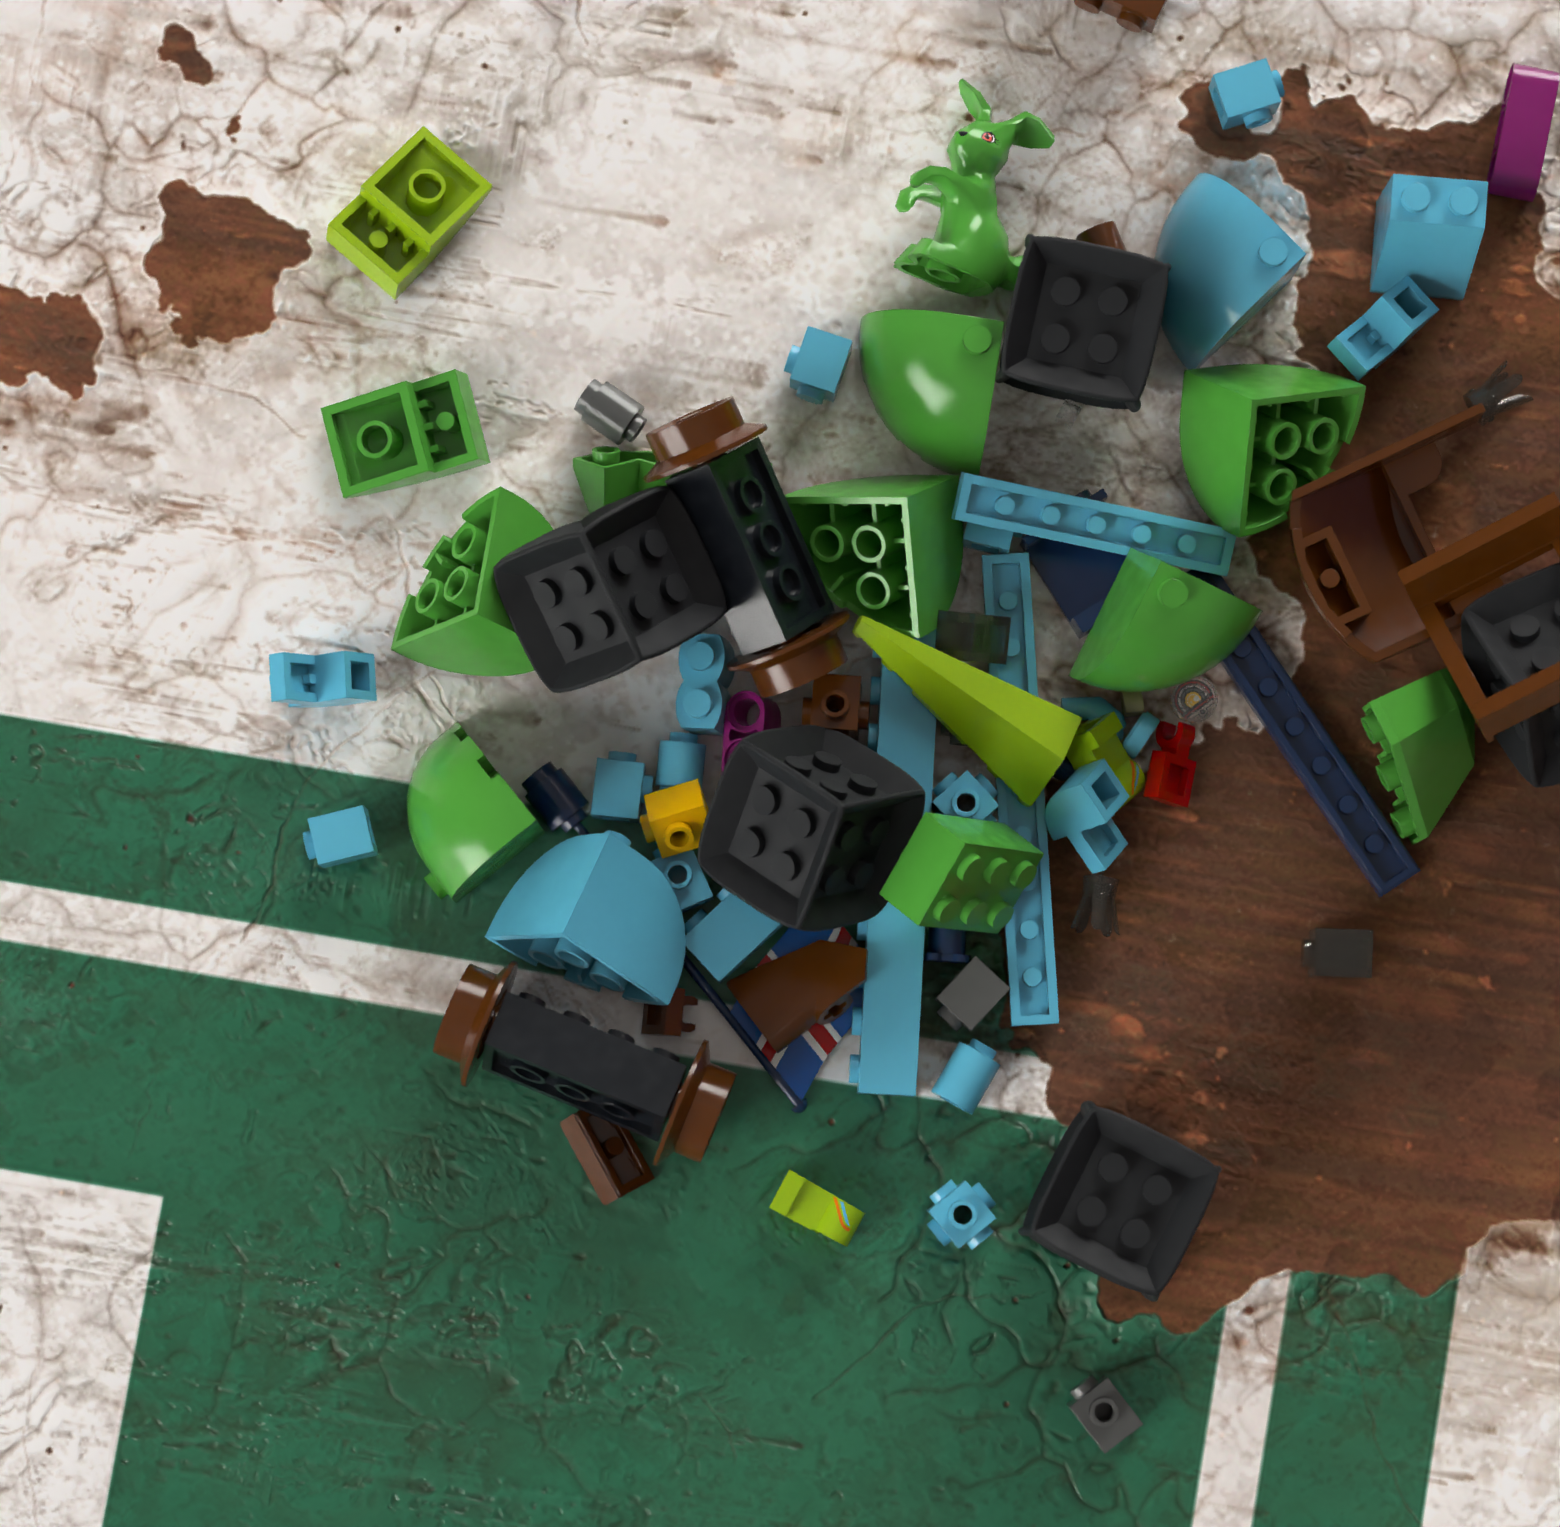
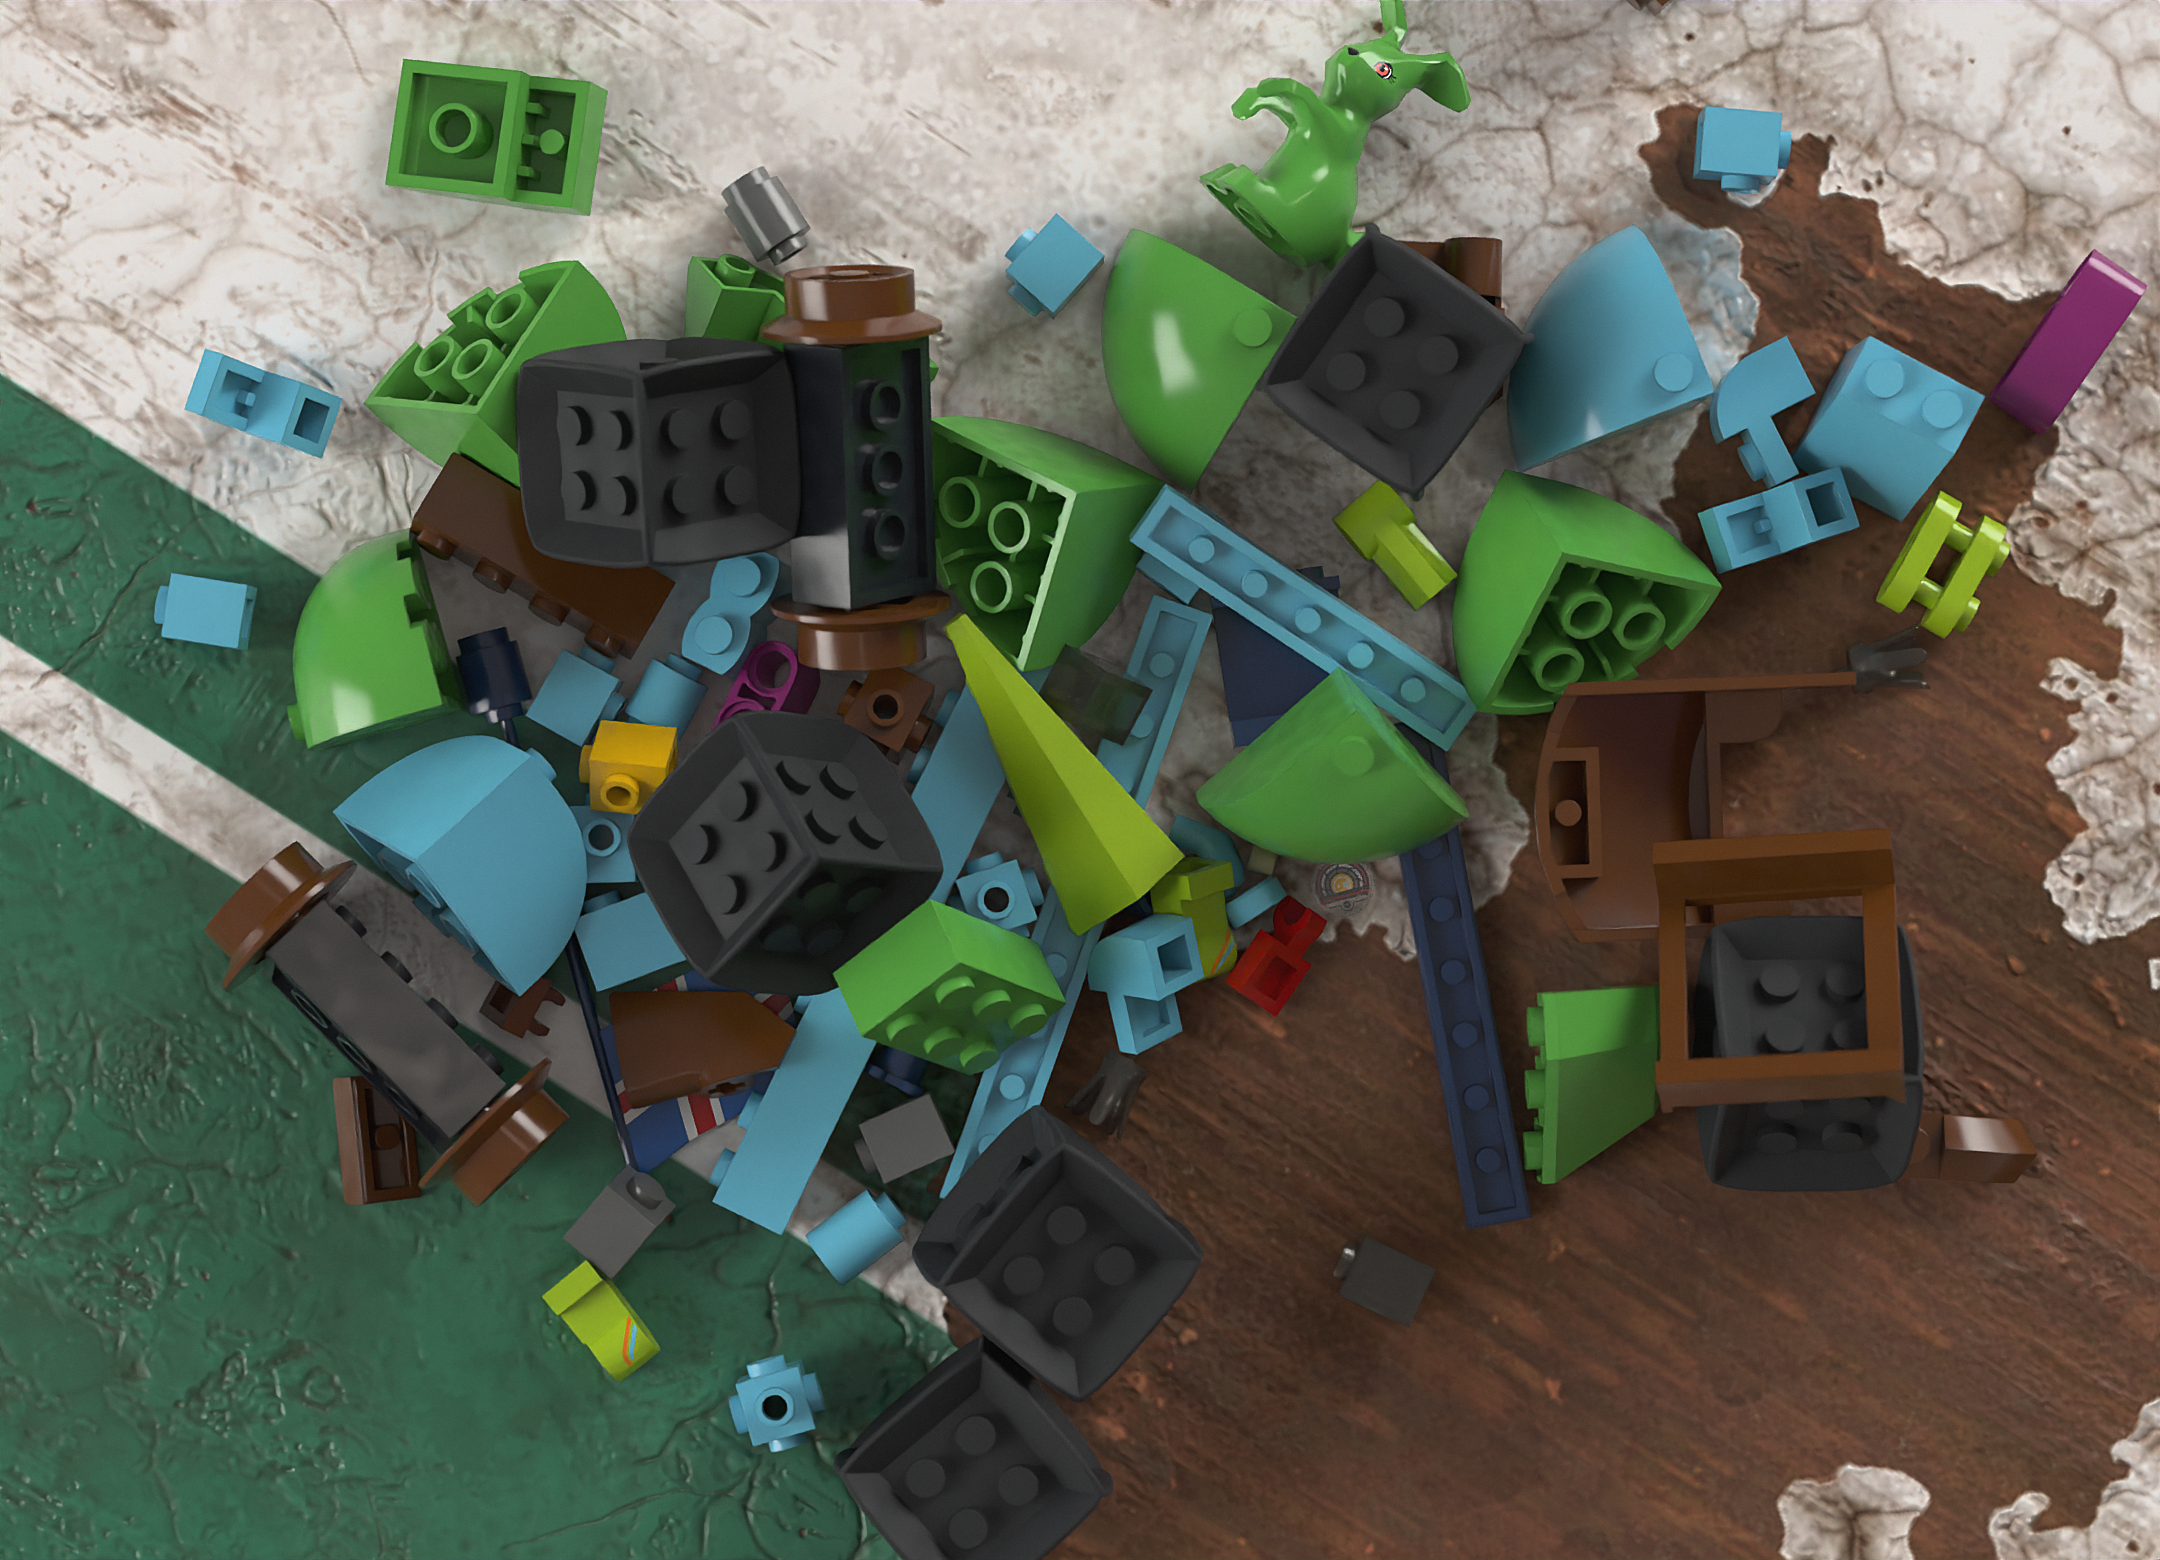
camera: 20 degrees right, 5 degrees up
none -> reddish brown brick [409,452,676,660]
none -> dark grey brick [563,1164,676,1280]
none -> black piece [912,1105,1204,1403]
none -> lime piece [1332,479,1458,611]
none -> medium azure brick [1710,336,1816,489]
none -> lime brick [1876,490,2011,639]

